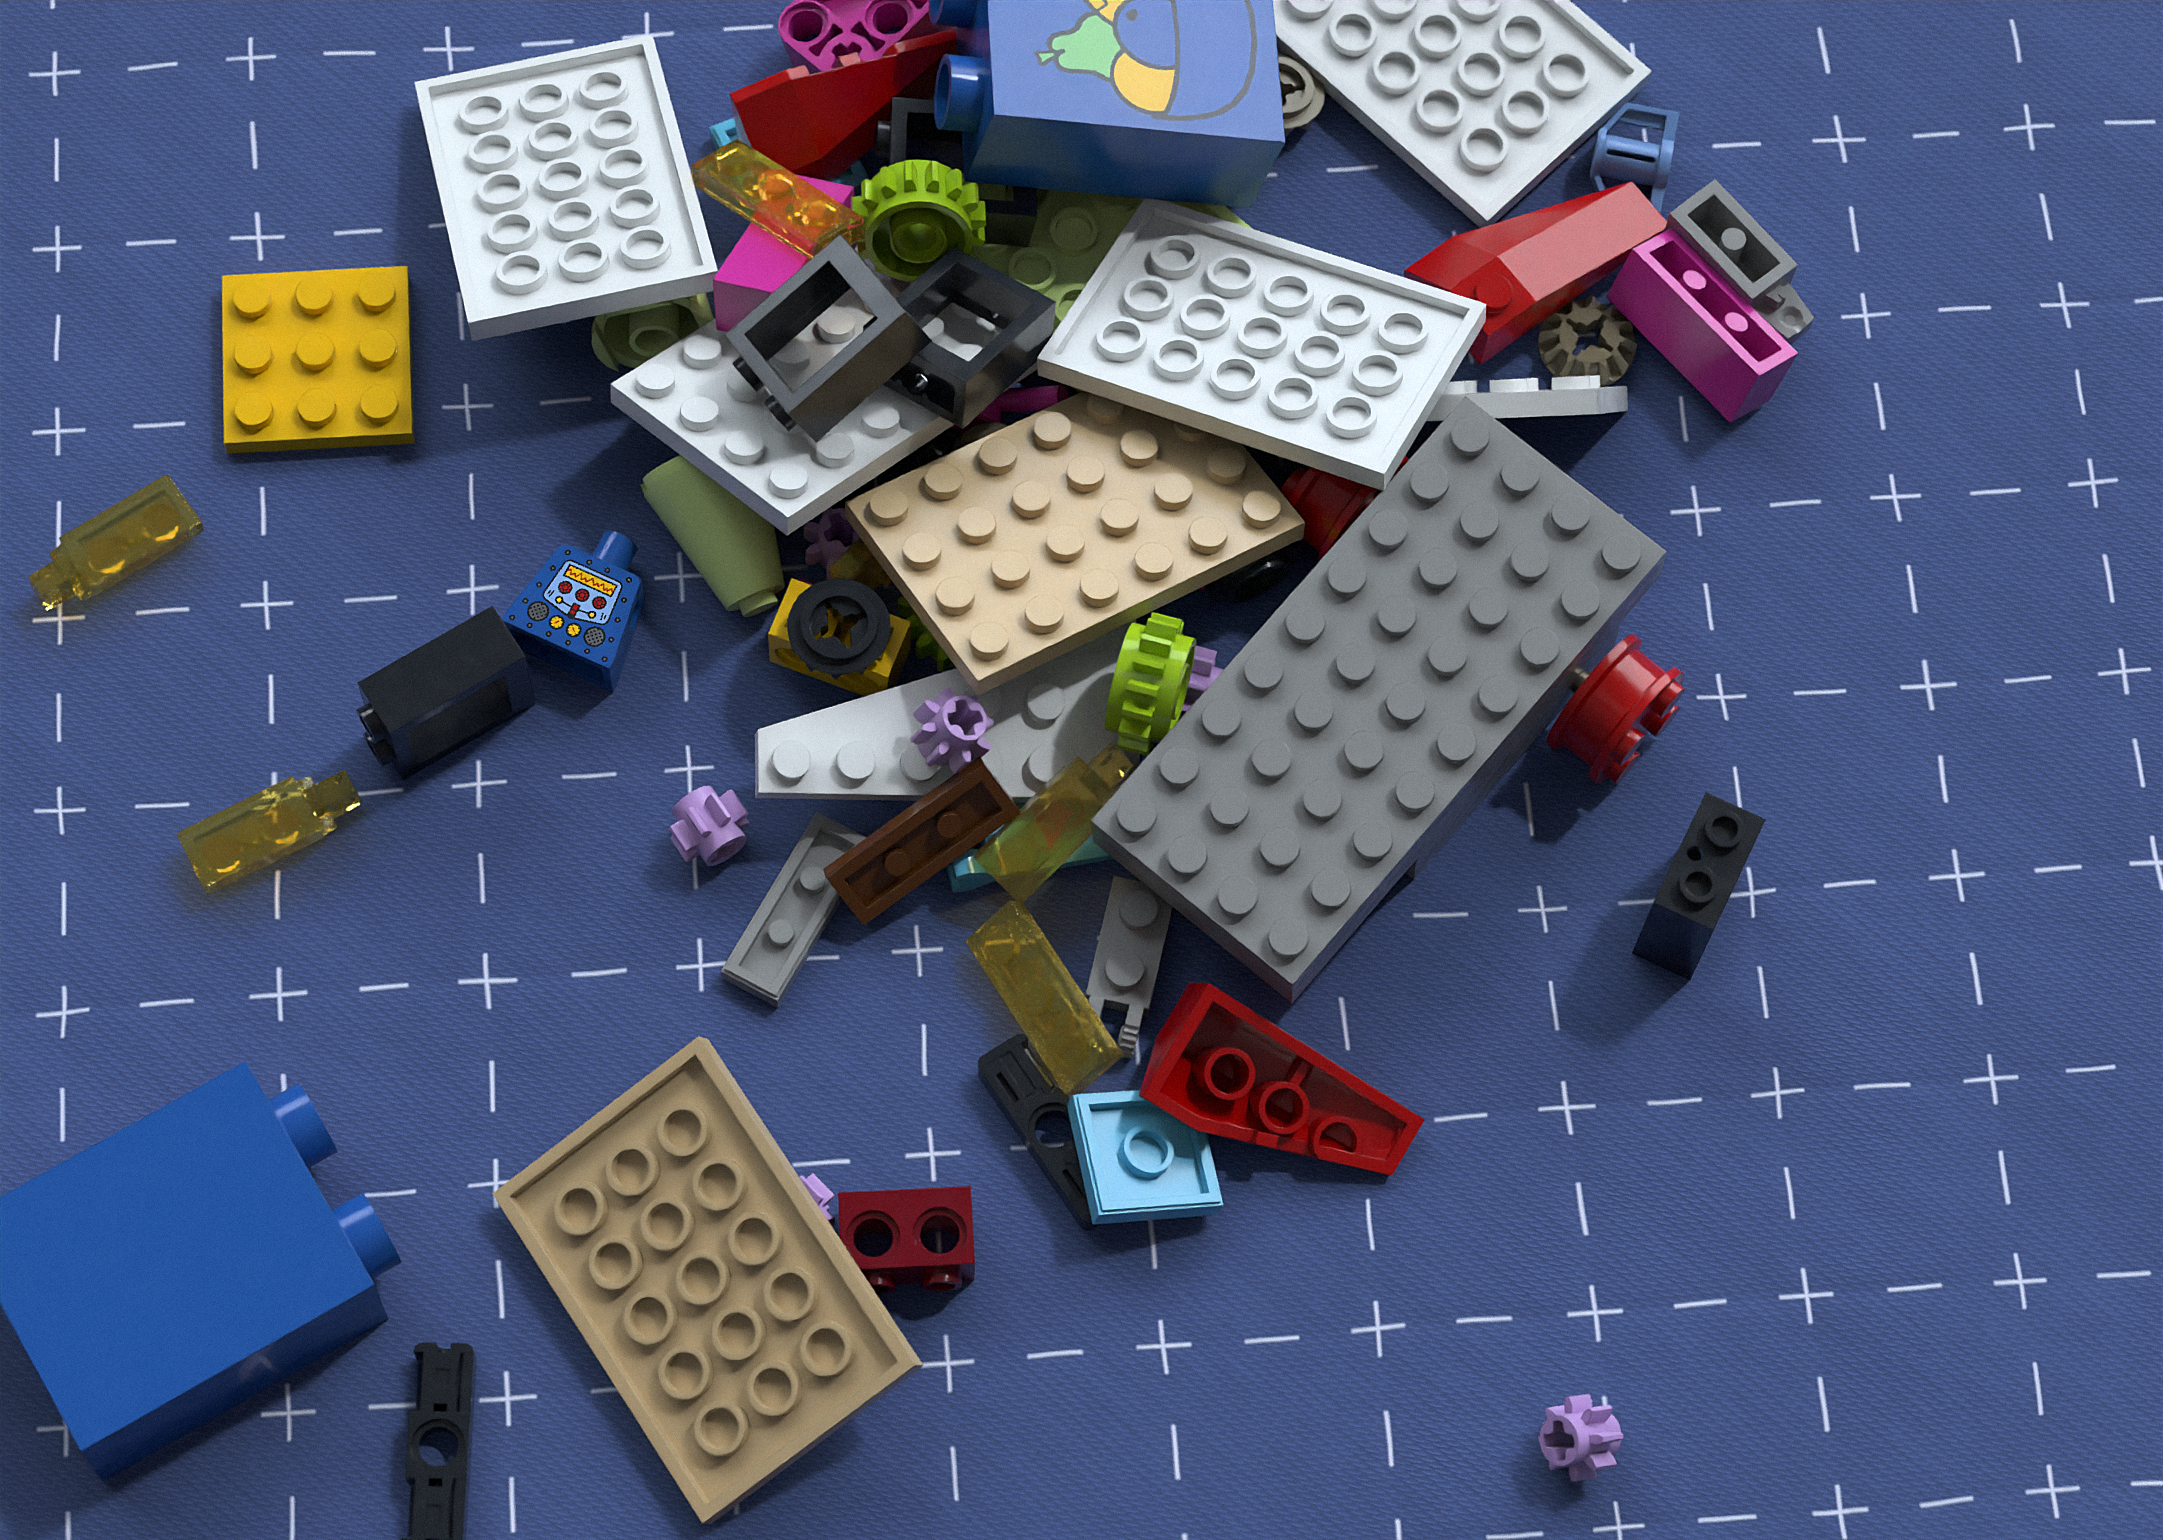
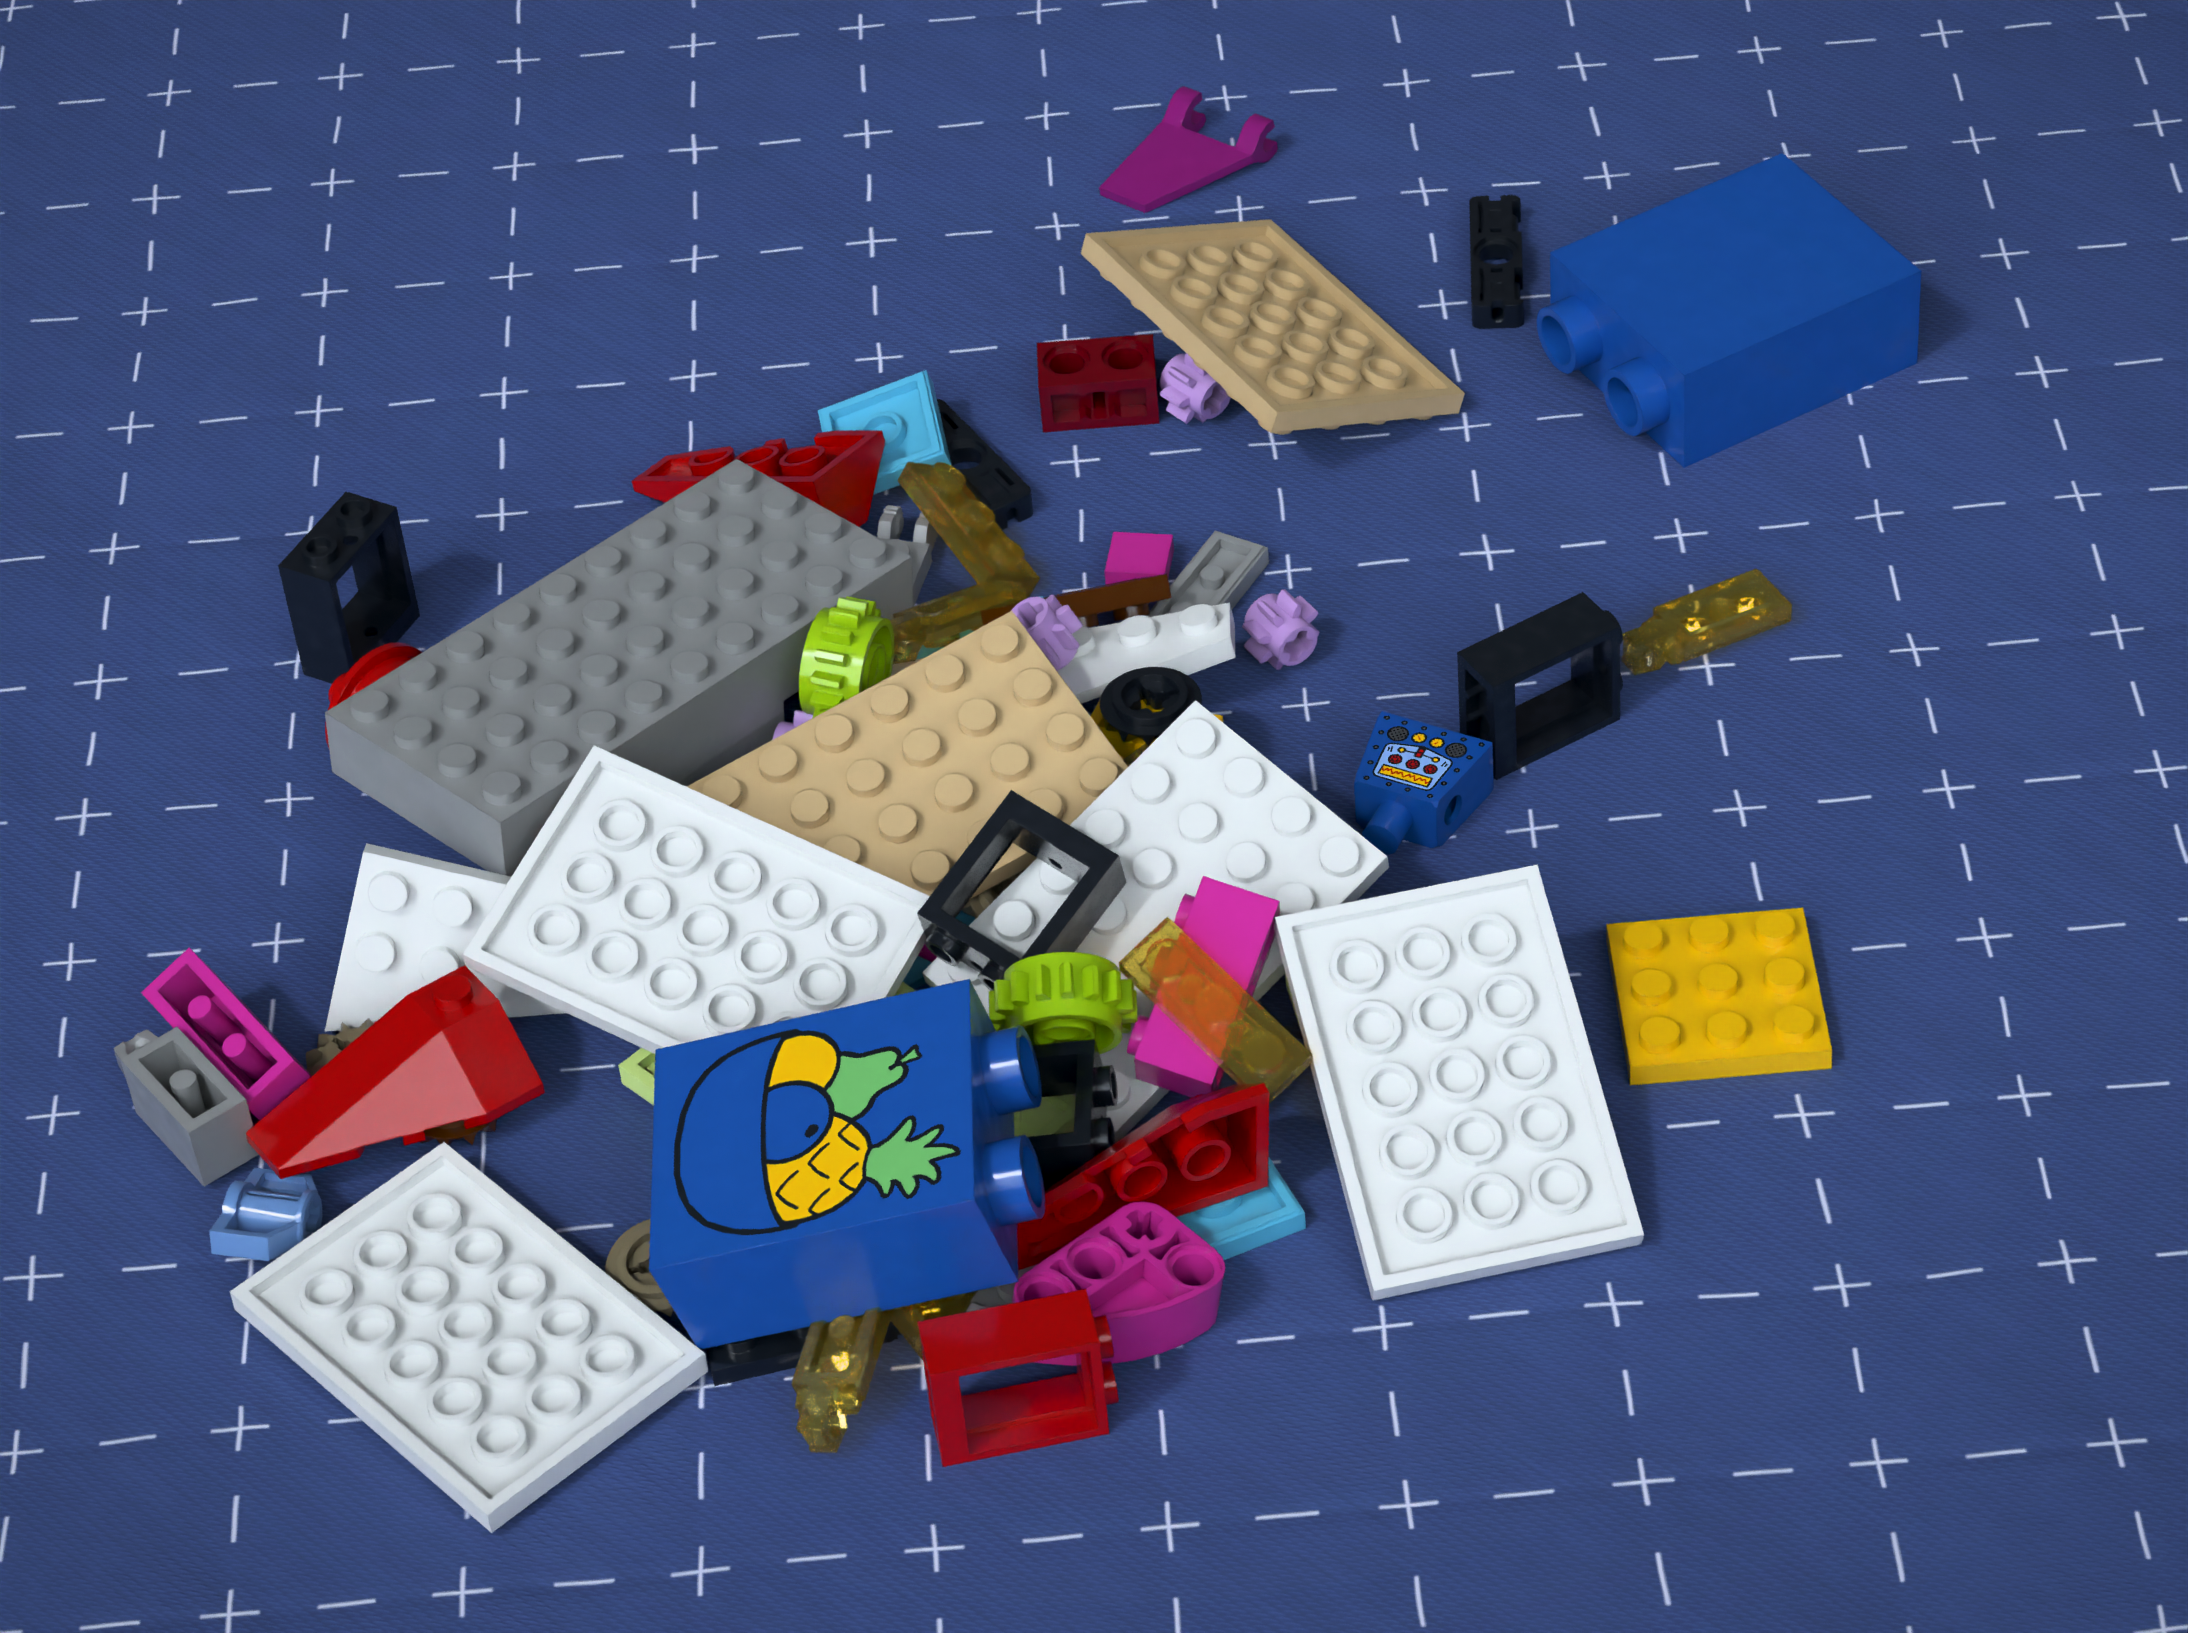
camera: 170 degrees left, 25 degrees down
clear yellow hinge [28,475,204,610] -> none
black window [725,234,932,442] -> none
lavender gear [1538,1394,1623,1481] -> none
none -> dark pink tile [1104,532,1174,584]

